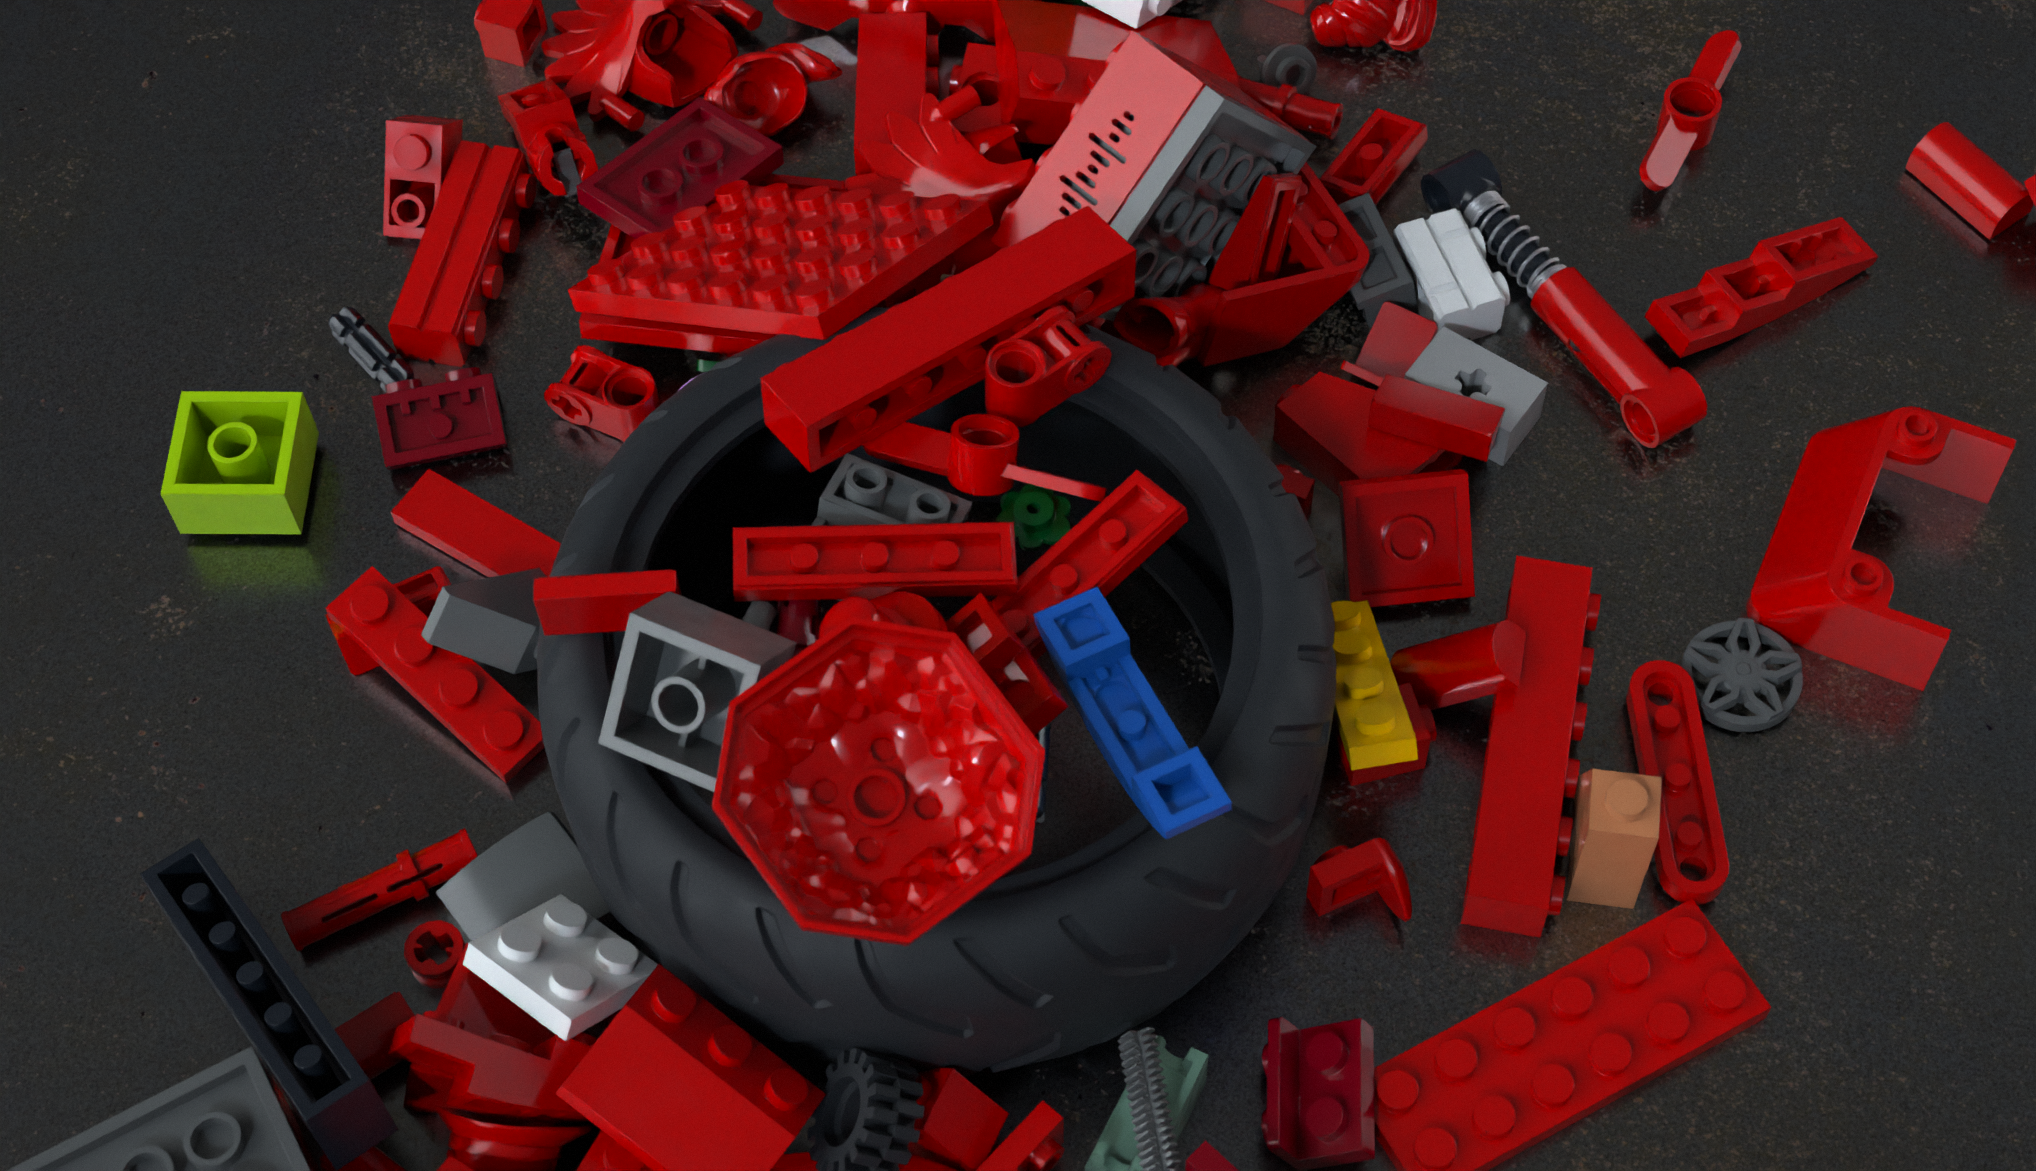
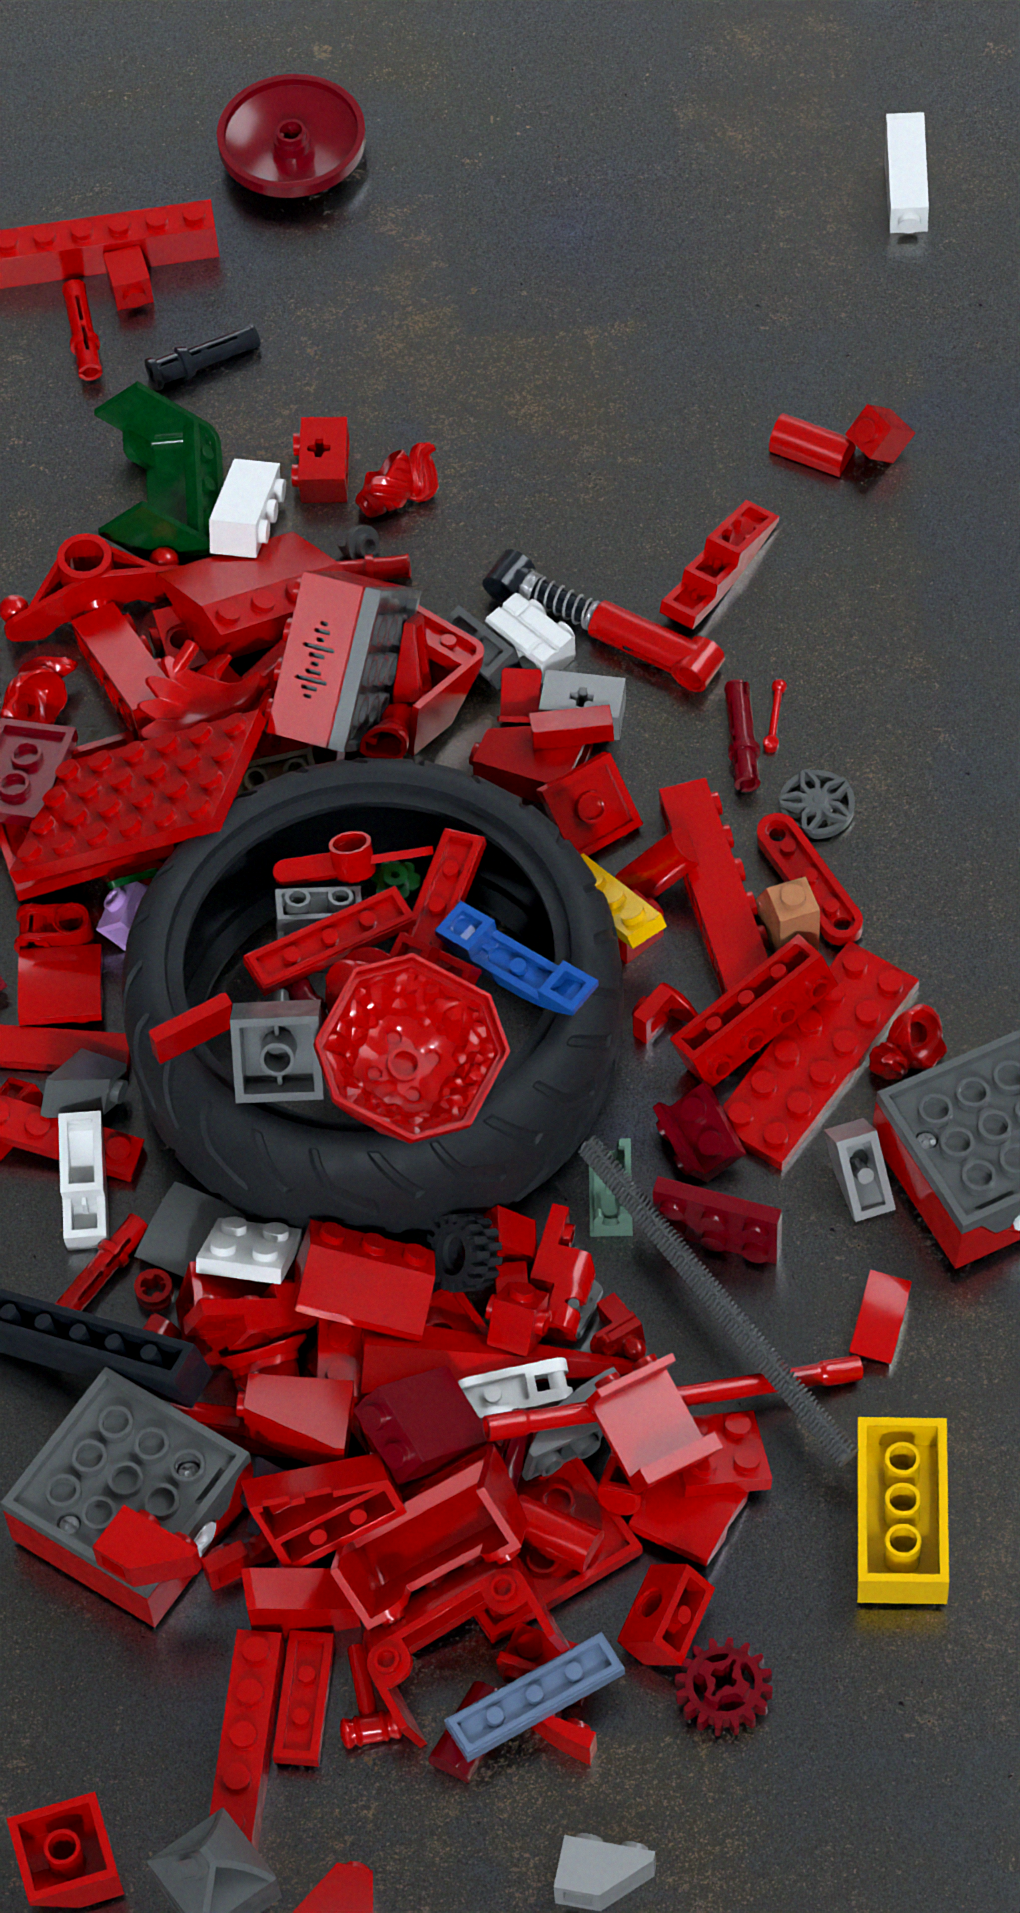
camera: 25 degrees left, 0 degrees up
red brick [760,206,1136,473] -> none
red piece [985,305,1112,427] -> none
red brick [1319,108,1428,206] -> none
red piece [1639,30,1742,191] -> none
red windscreen [1746,406,2017,691] -> none
none -> red slope [18,944,103,1026]
none -> white slope [58,1111,110,1251]
none -> red brick [670,934,838,1088]
none -> dark red pin [724,679,761,792]
none -> red hinge [763,679,787,753]
none -> red hair [869,1004,948,1080]

